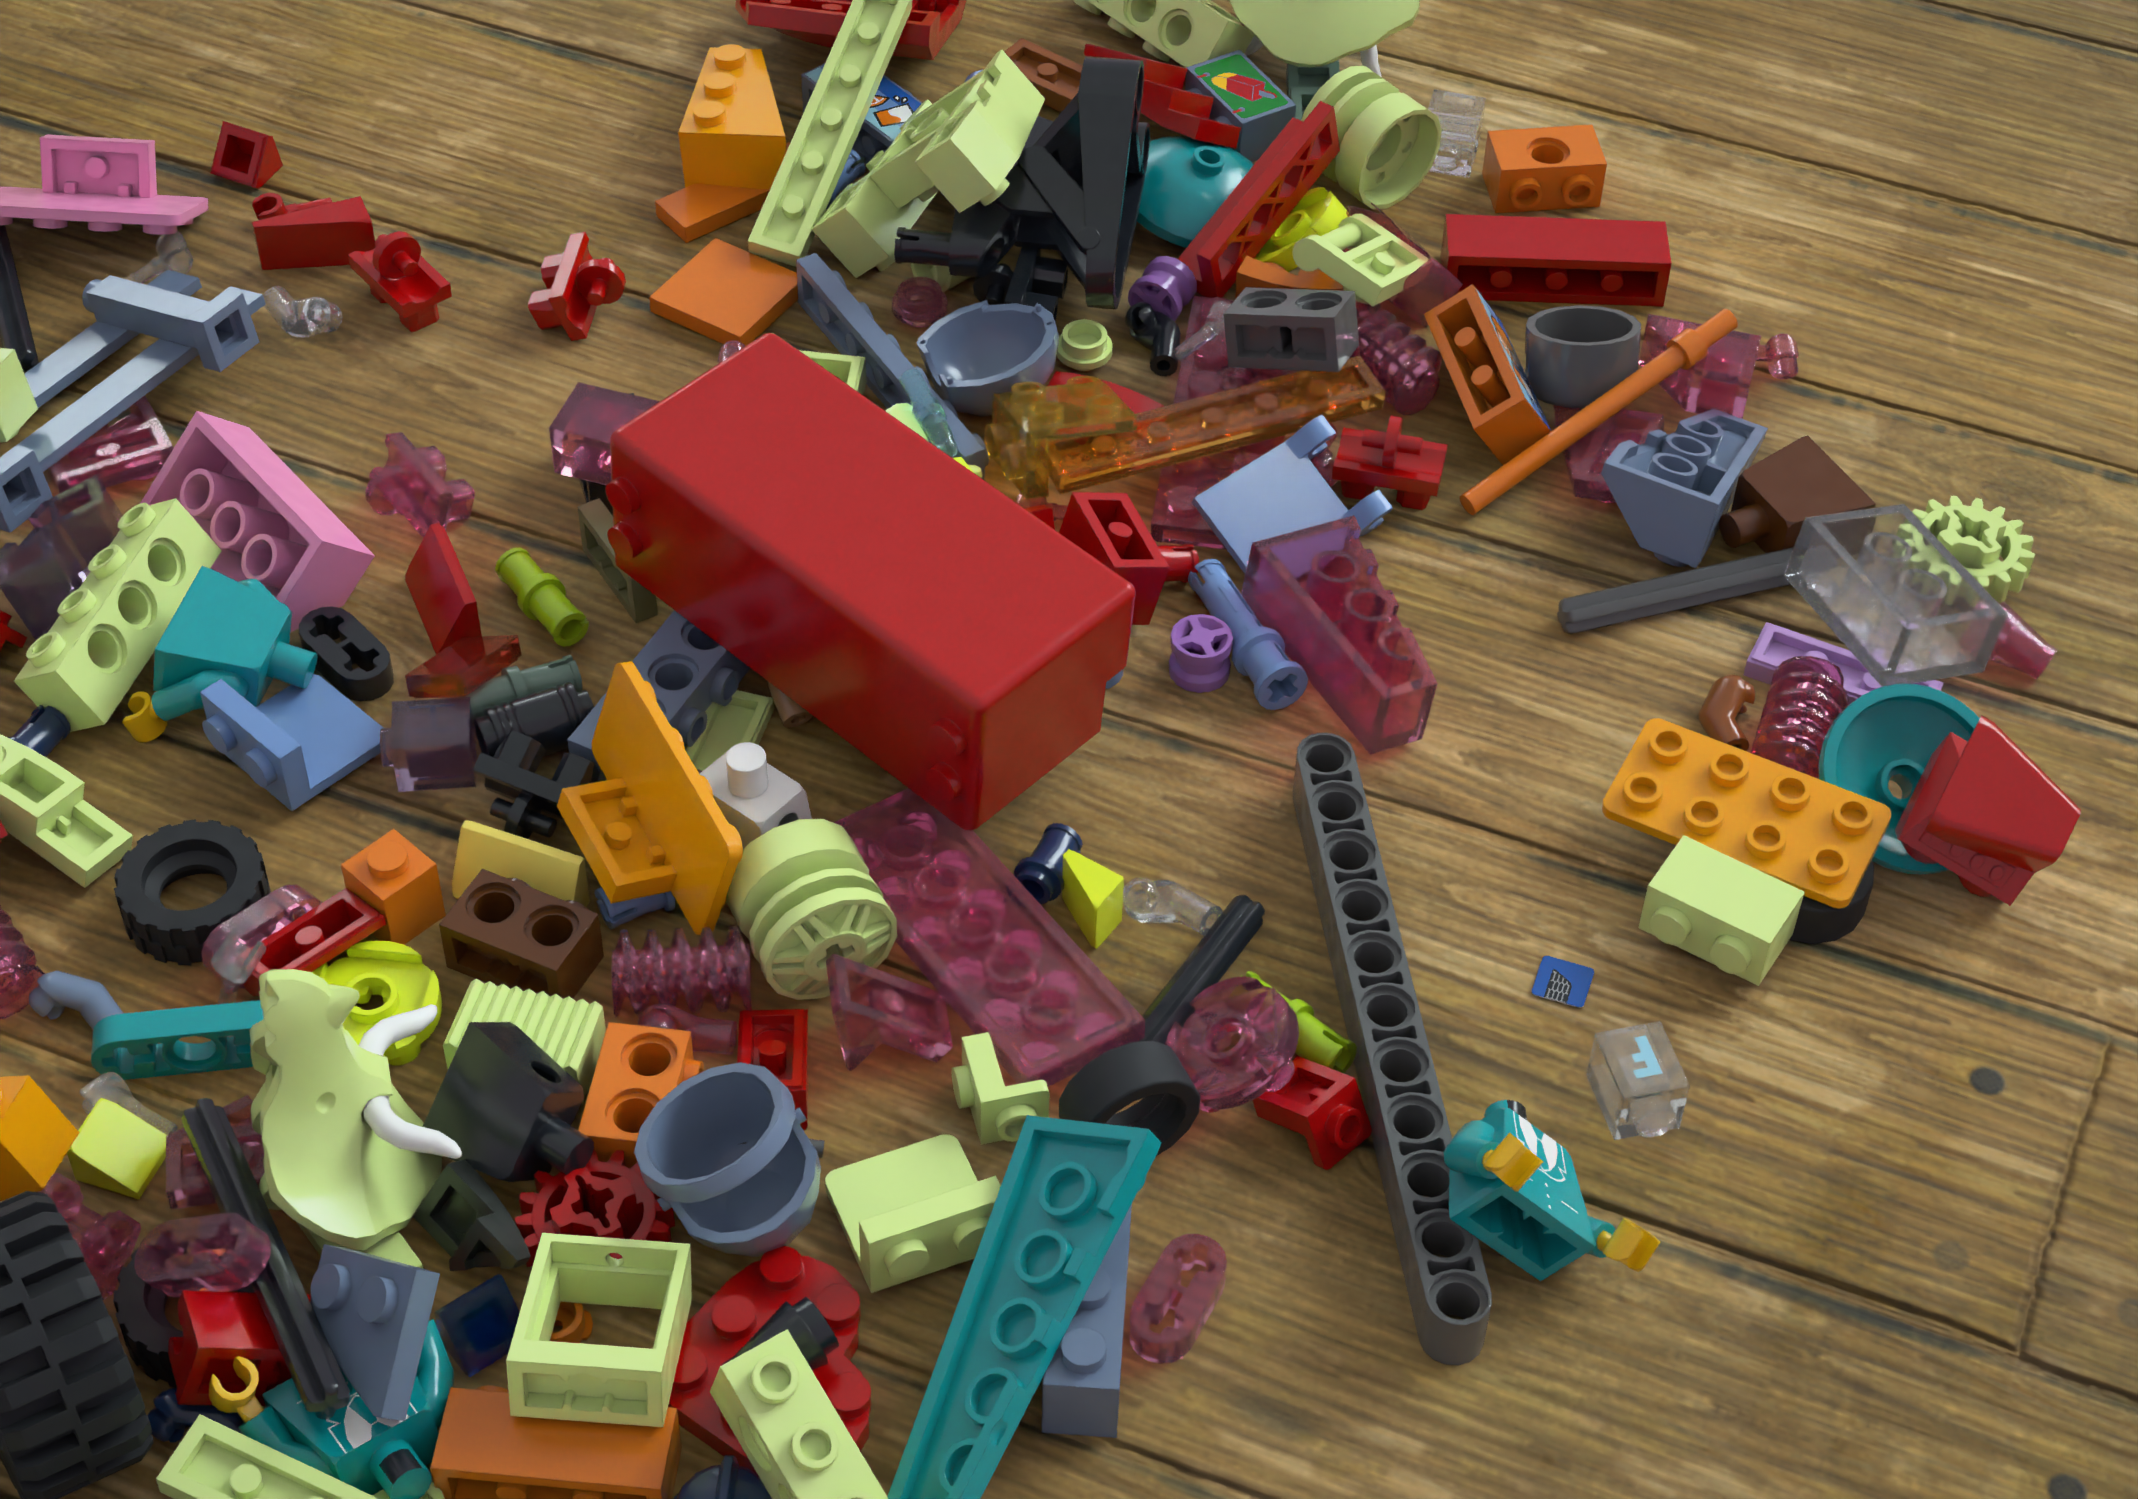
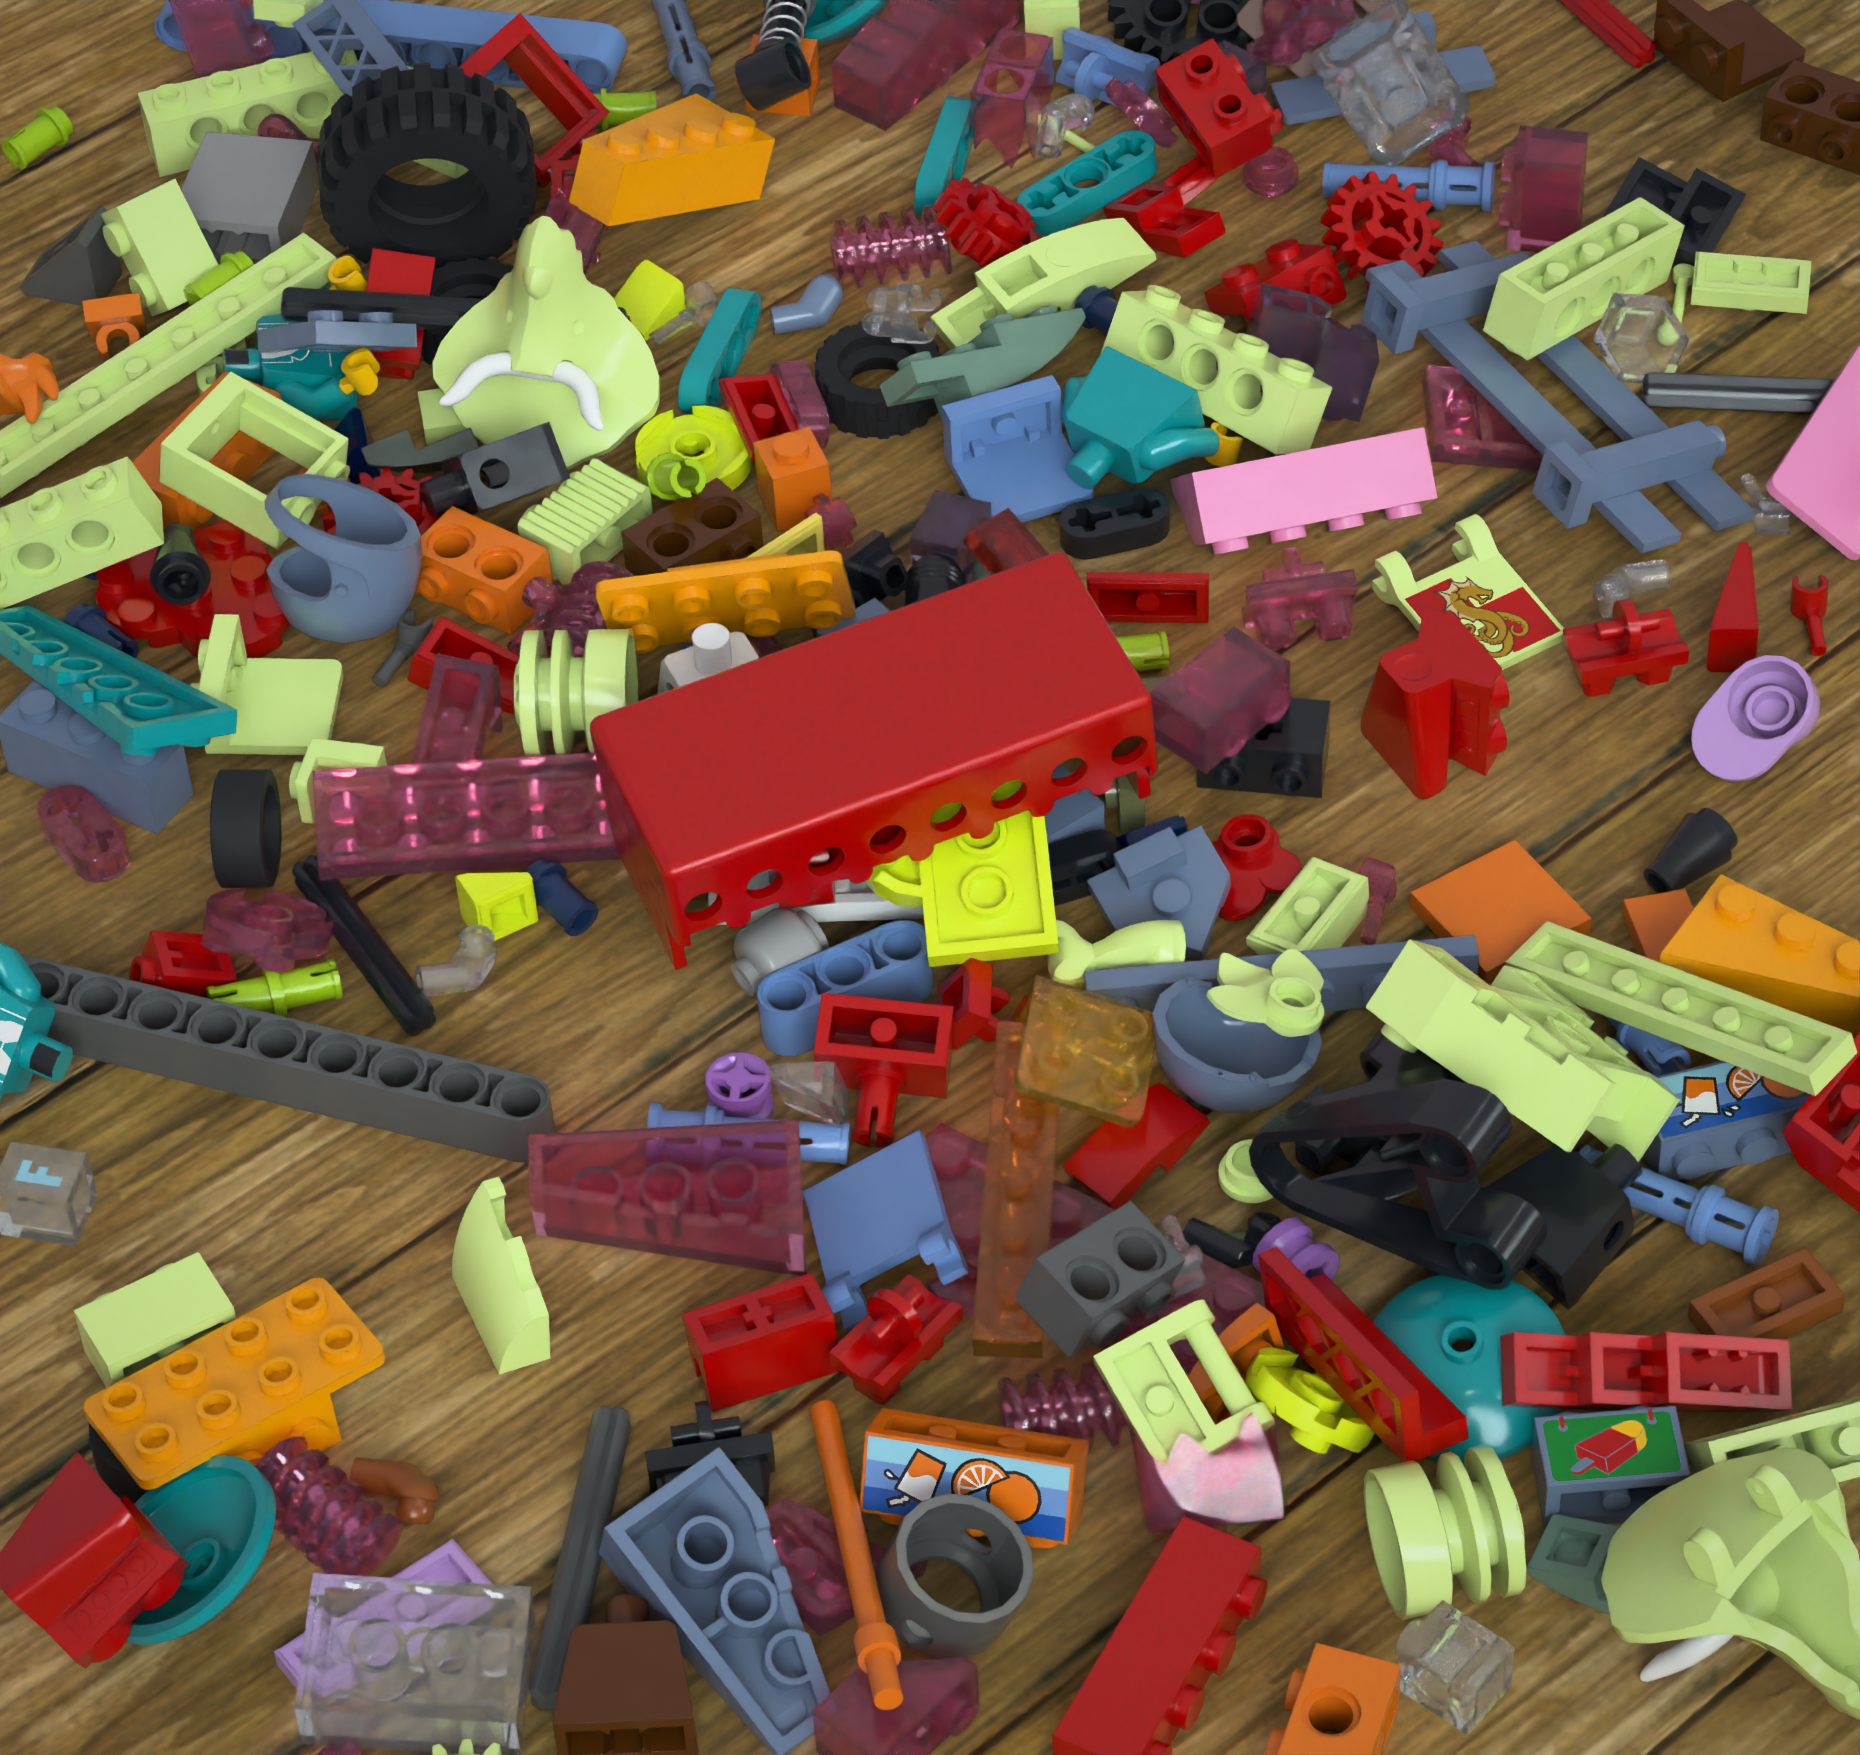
camera: 120 degrees right, 0 degrees up
clear pink beam [134,1213,271,1297] -> none
clear hand [210,928,266,1004] -> none
red hips [528,232,626,341] -> none
clear light blue piece [899,369,958,457] -> none
blue sticker [1532,956,1594,1008] -> none
none -> dark blue pin [64,603,139,658]
none -> yellowish green slope [452,1177,551,1375]
none -> lime pin [645,453,707,501]
none -> black hips [645,1400,775,1508]
none -> red hinge [681,1273,839,1412]
none -> clear slope [769,1061,849,1124]
none -> clear pink plate [804,493,857,551]
none -> clear piece [862,283,942,344]
none -> sand green slope [879,305,1086,420]
none -> yellowish green plate [1206,948,1324,1037]
none -> red piece [1361,611,1510,799]
none -> flag [1372,514,1564,670]
none -> black cone [1643,808,1738,893]
none -> lavender cap [1691,655,1821,782]

